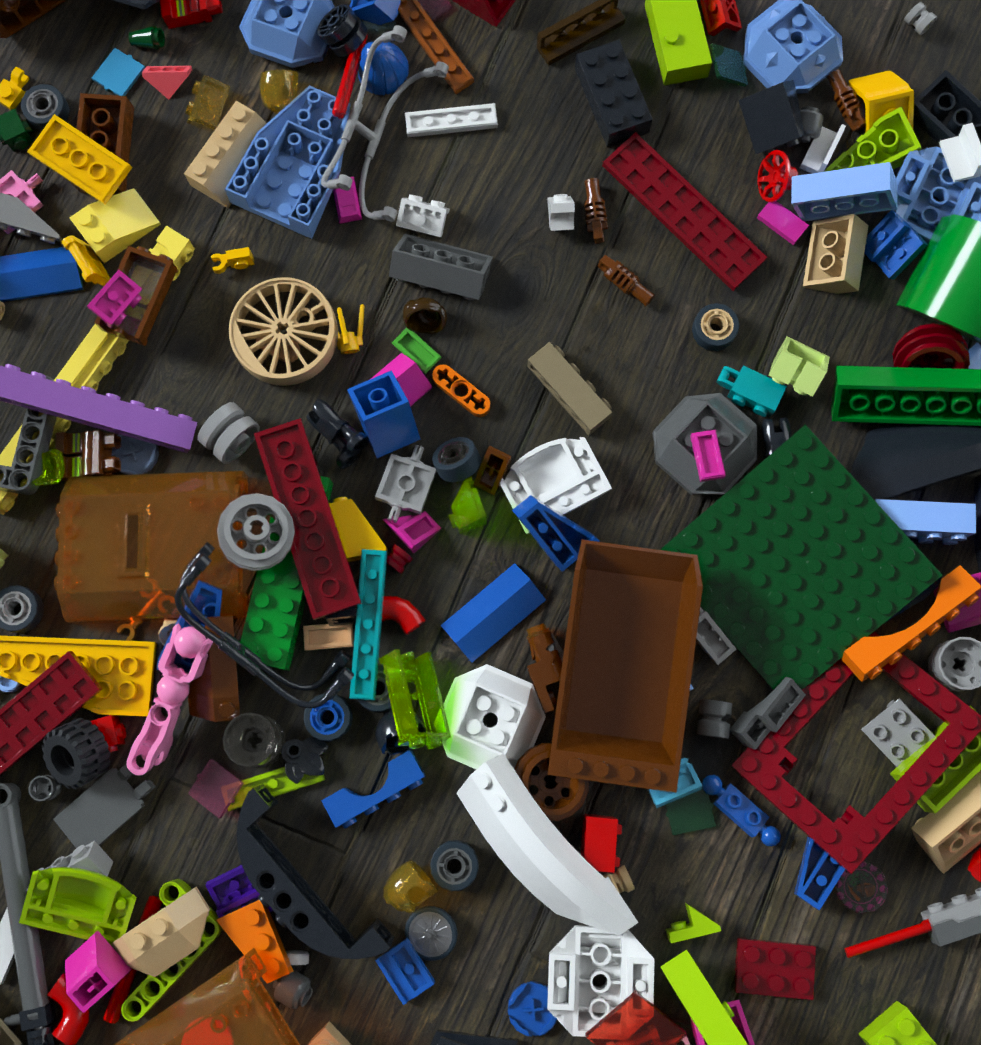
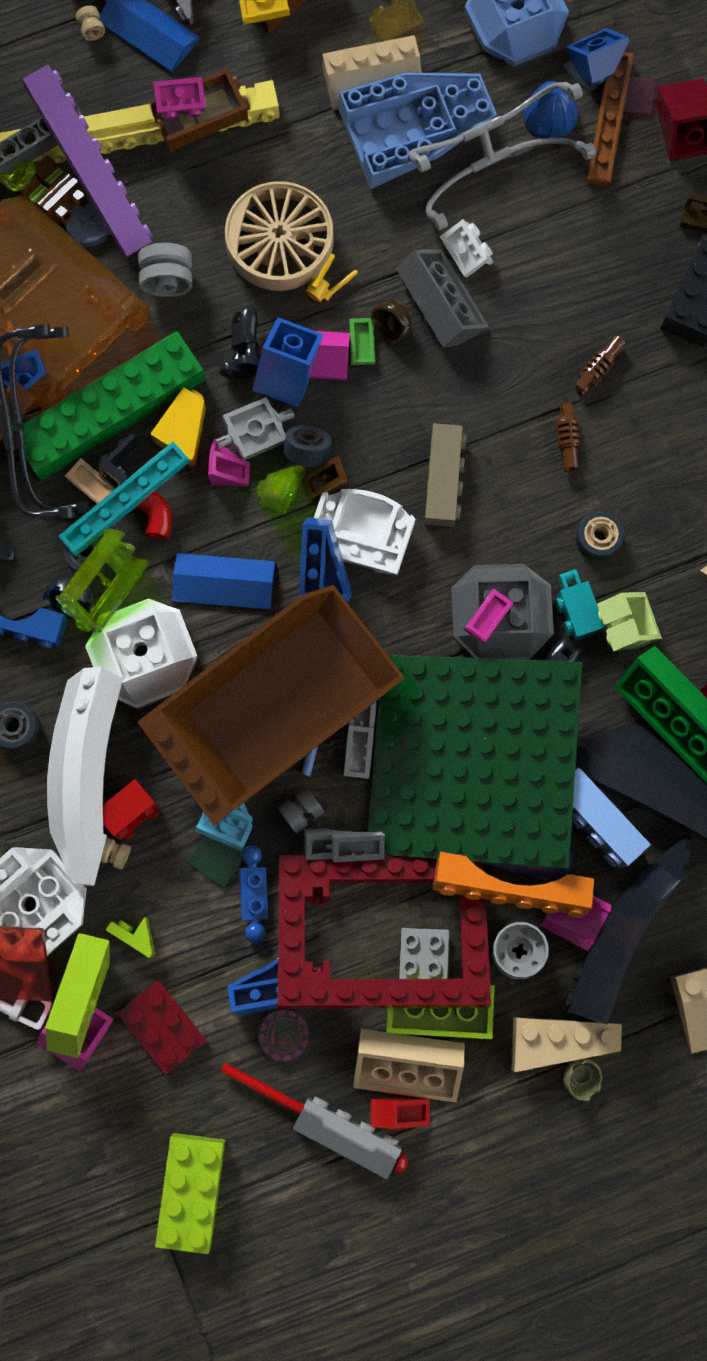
camera: 40 degrees right, 0 degrees up
yellow plate [62,236,111,287] -> none
light yellow slope [70,188,161,264] -> none
yellow plate [211,247,255,274] -> none
light grey wheel [217,493,295,571] -> none
dark red plate [254,418,362,620] -> none
clear yellow piece [259,70,298,114] -> none
wheel [304,694,353,741] -> none
black wheel [317,4,368,57] -> none
red axle [332,35,368,119] -> none
dark pink tile [333,176,362,224] -> none
dark red wheel [387,544,413,574] -> none
white tile [405,103,498,137] -> none
orange beam [432,365,490,417] -> none
reddish brown wheel [514,743,589,821] -> none
reddish brown plate [526,623,564,714] -> none
white brick [548,194,575,231] -> none
dark red plate [602,132,767,291] -> none

